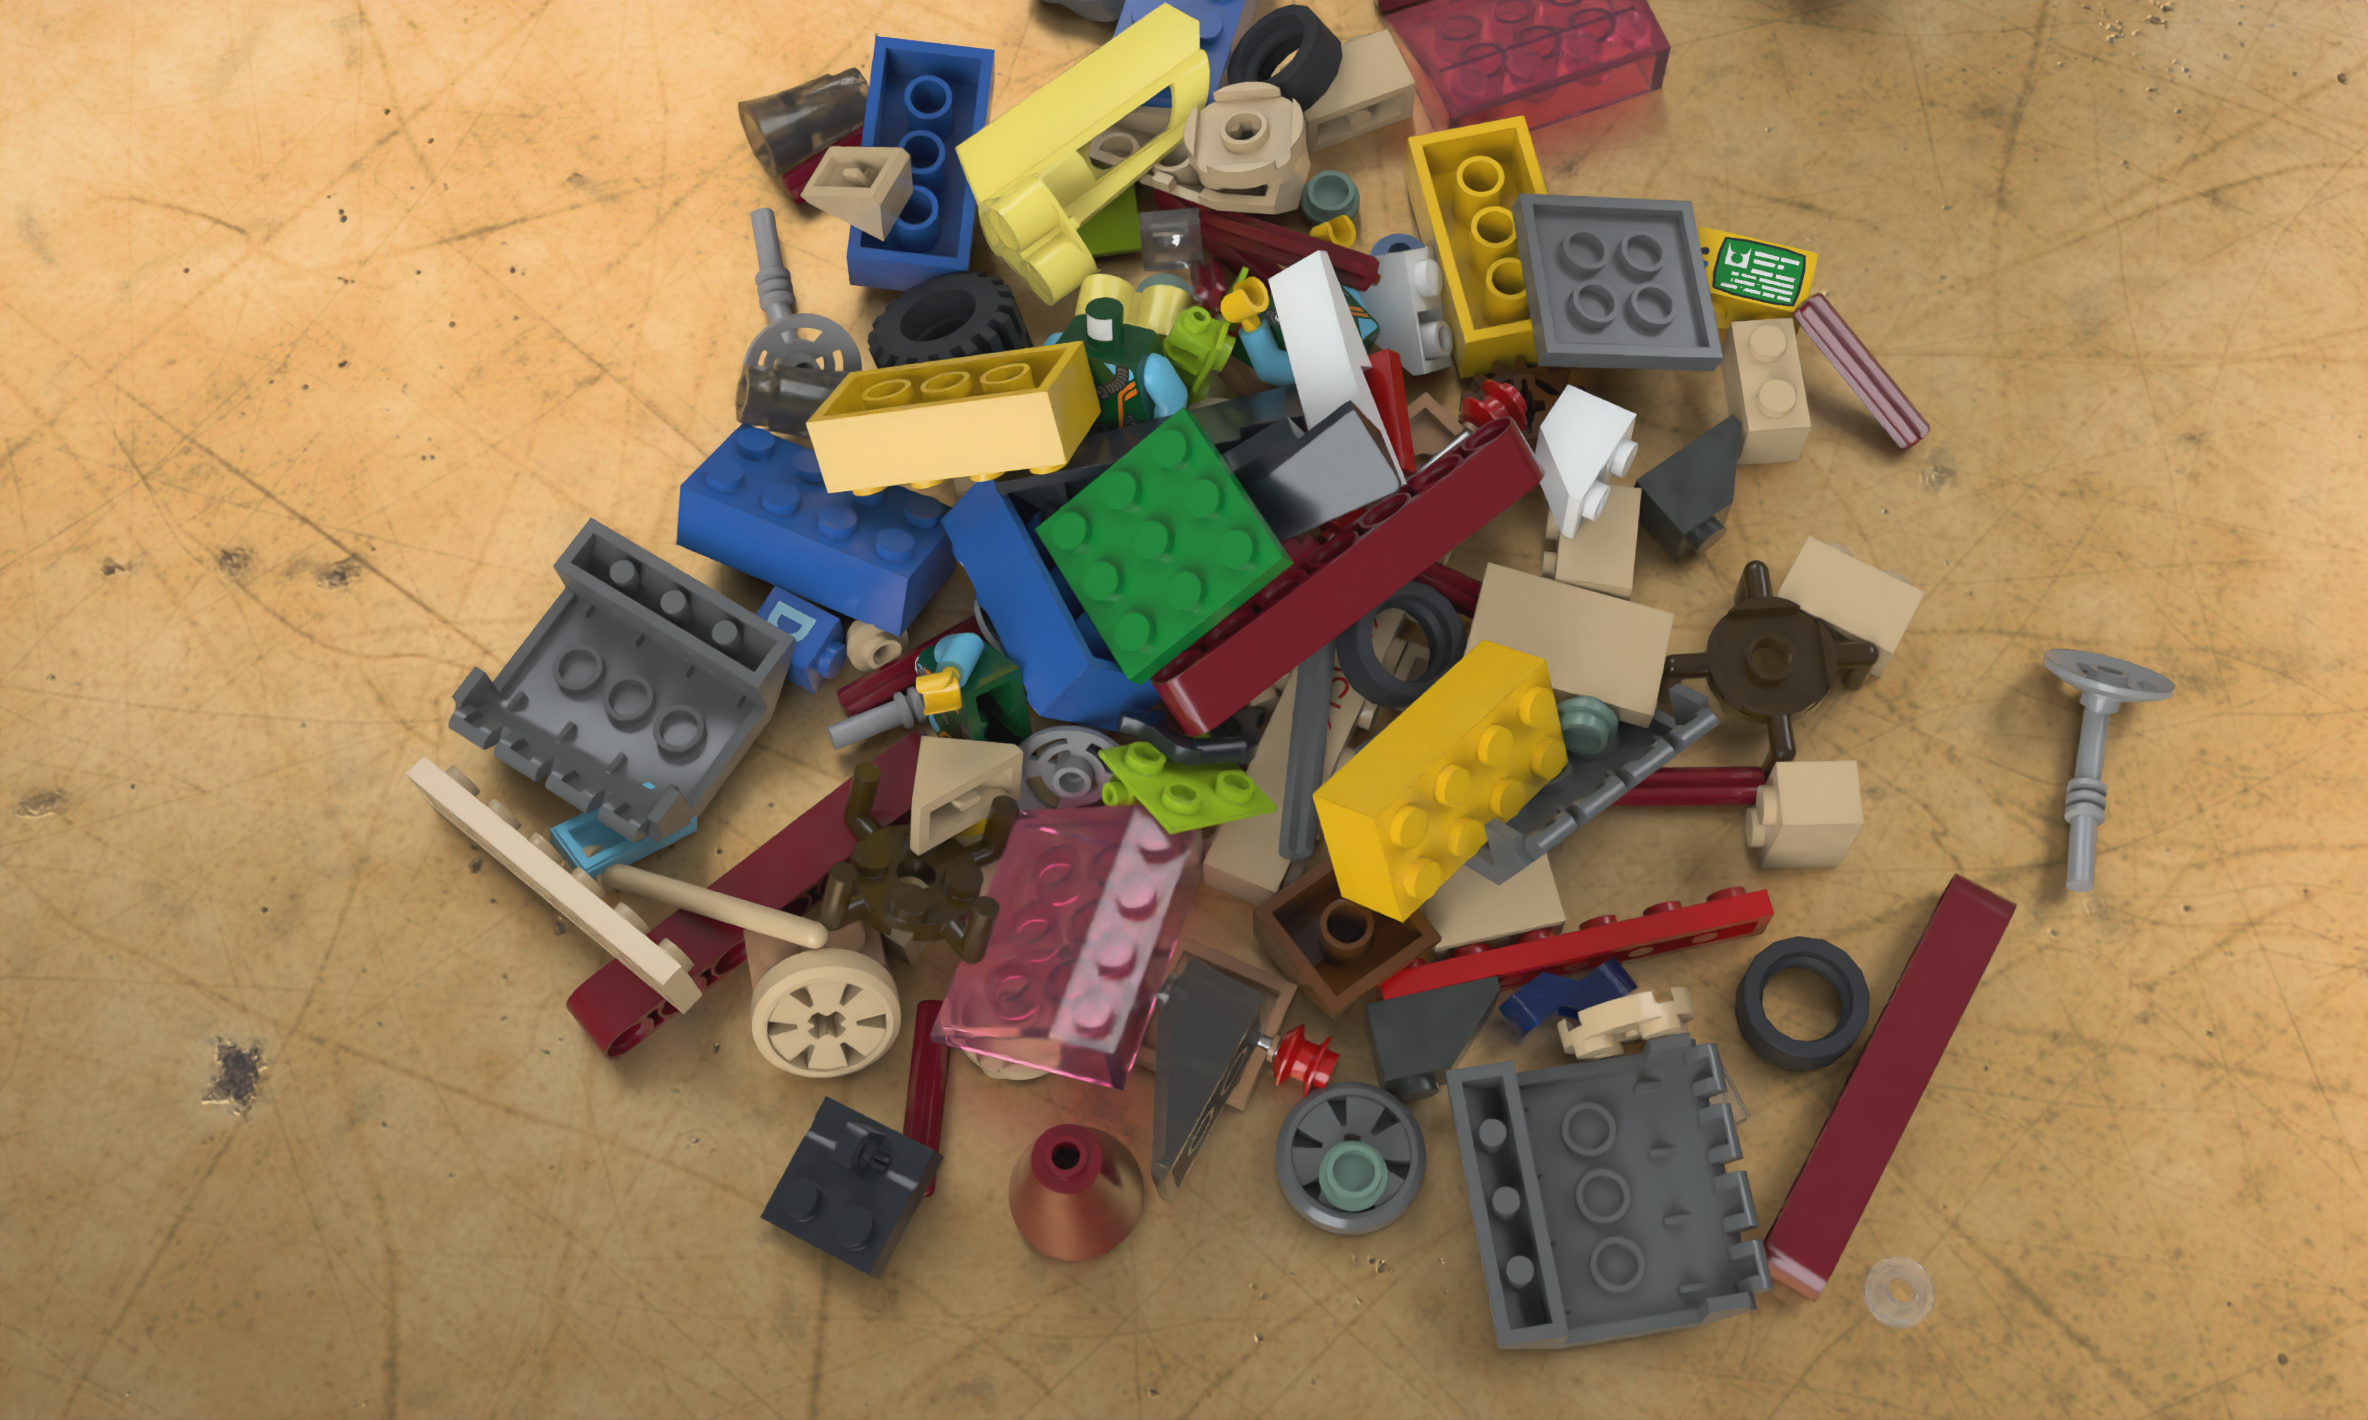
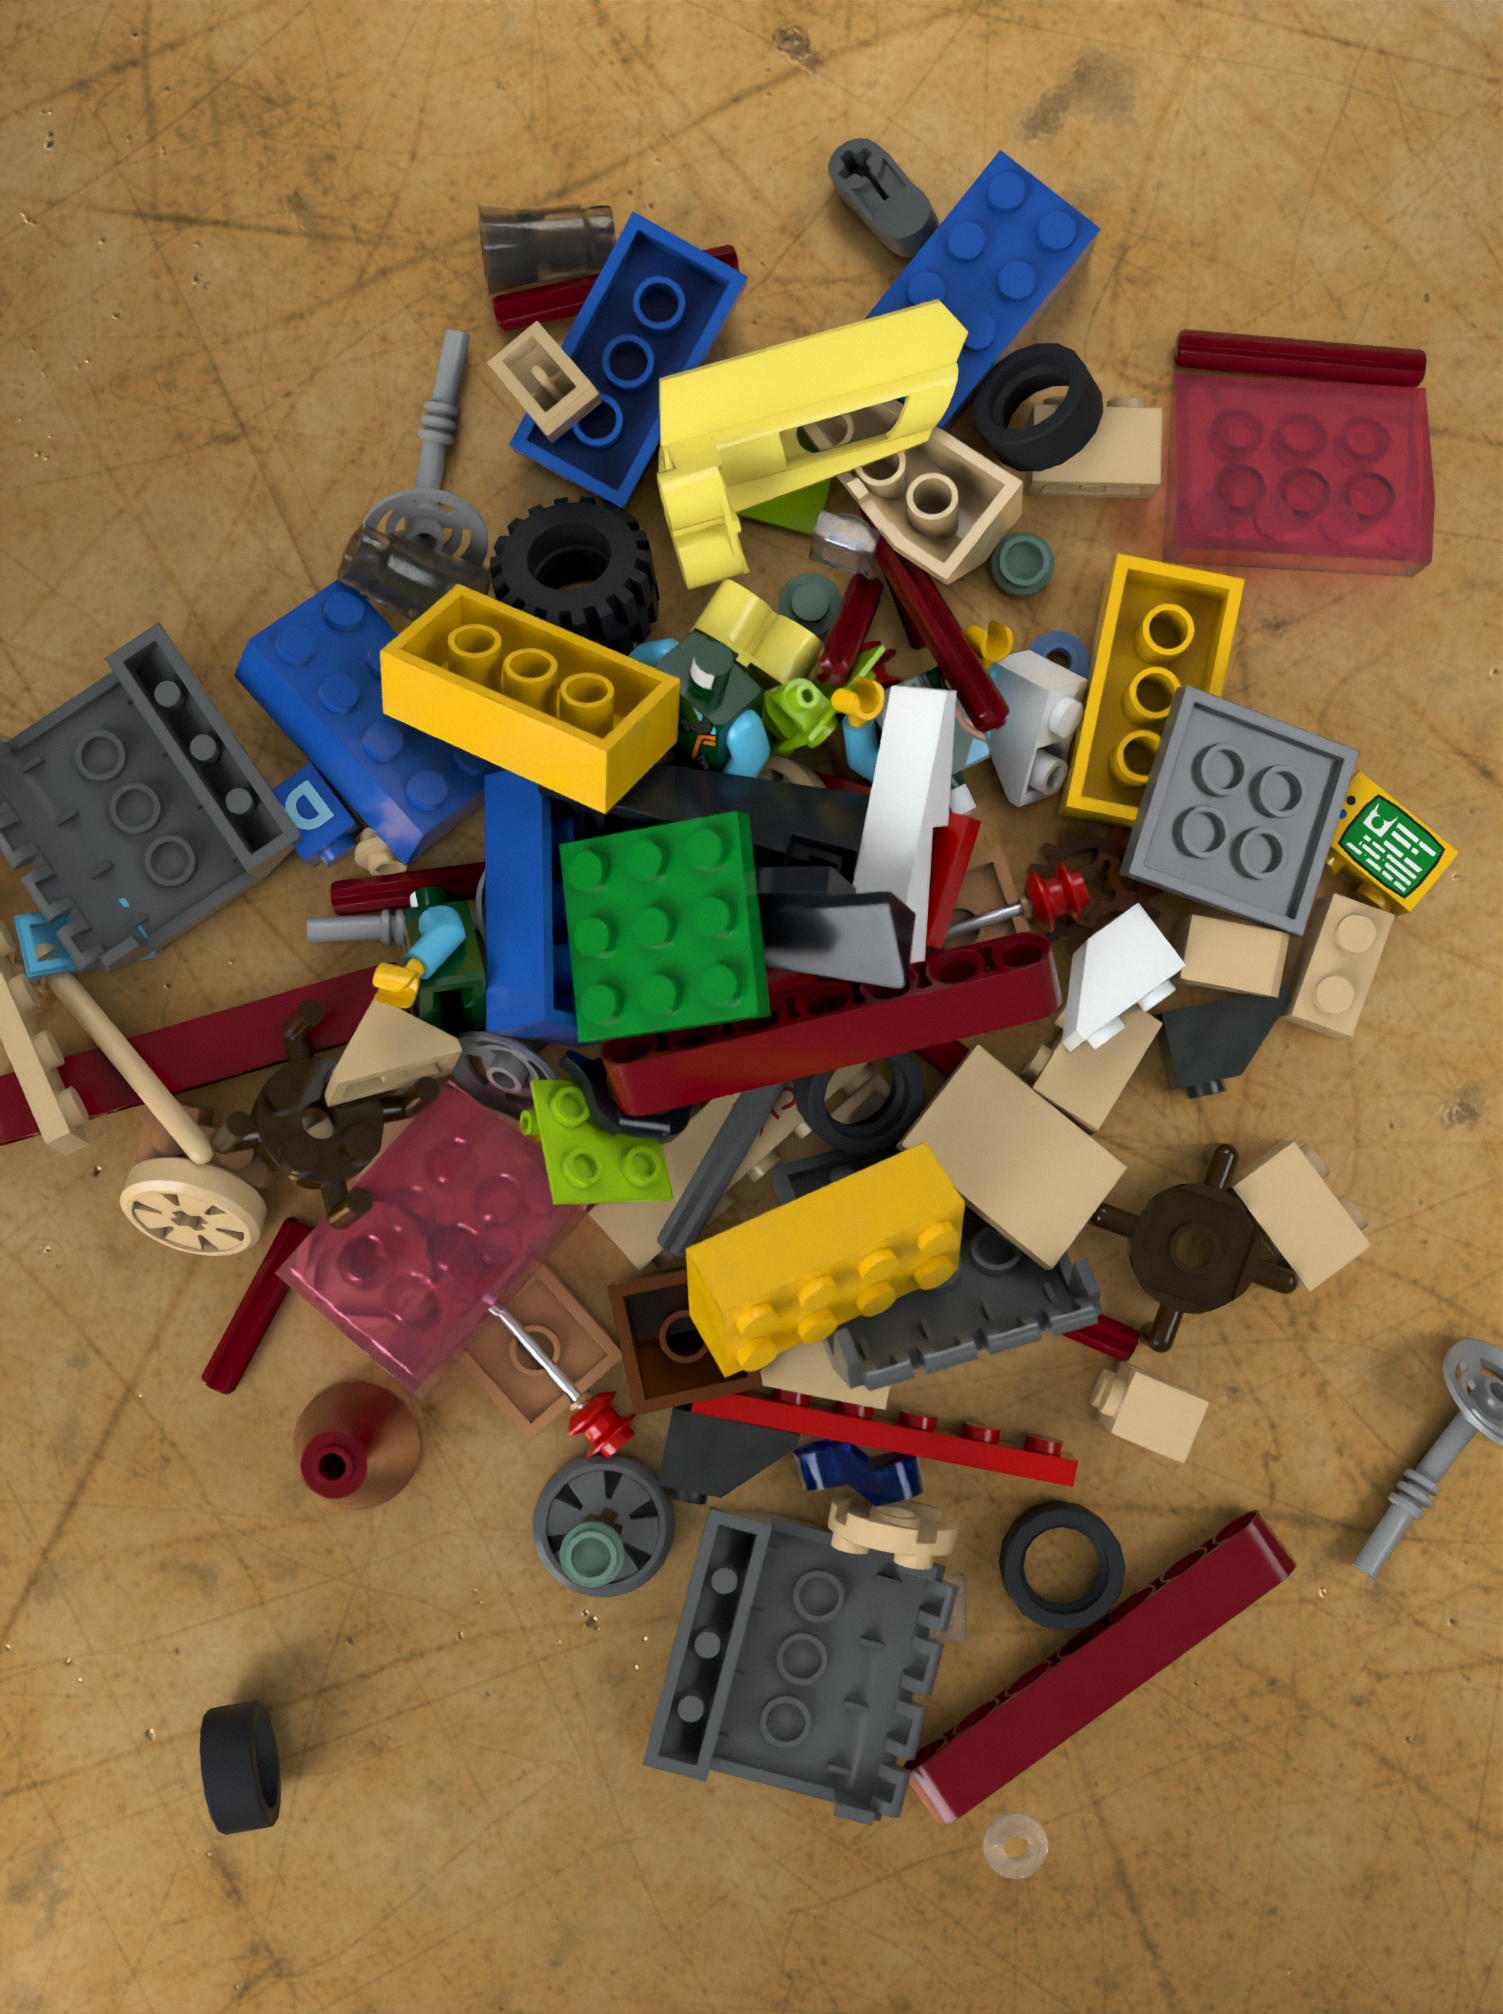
camera: 20 degrees right, 20 degrees up
black hinge [760,1096,944,1280] -> none
clear smoke slope [1151,957,1268,1204] -> none
tan plate [1184,82,1307,190] -> none
sand green plate [1556,695,1619,754] -> none
axle [1793,292,1931,449] -> none
none -> tan slope [1169,914,1290,998]

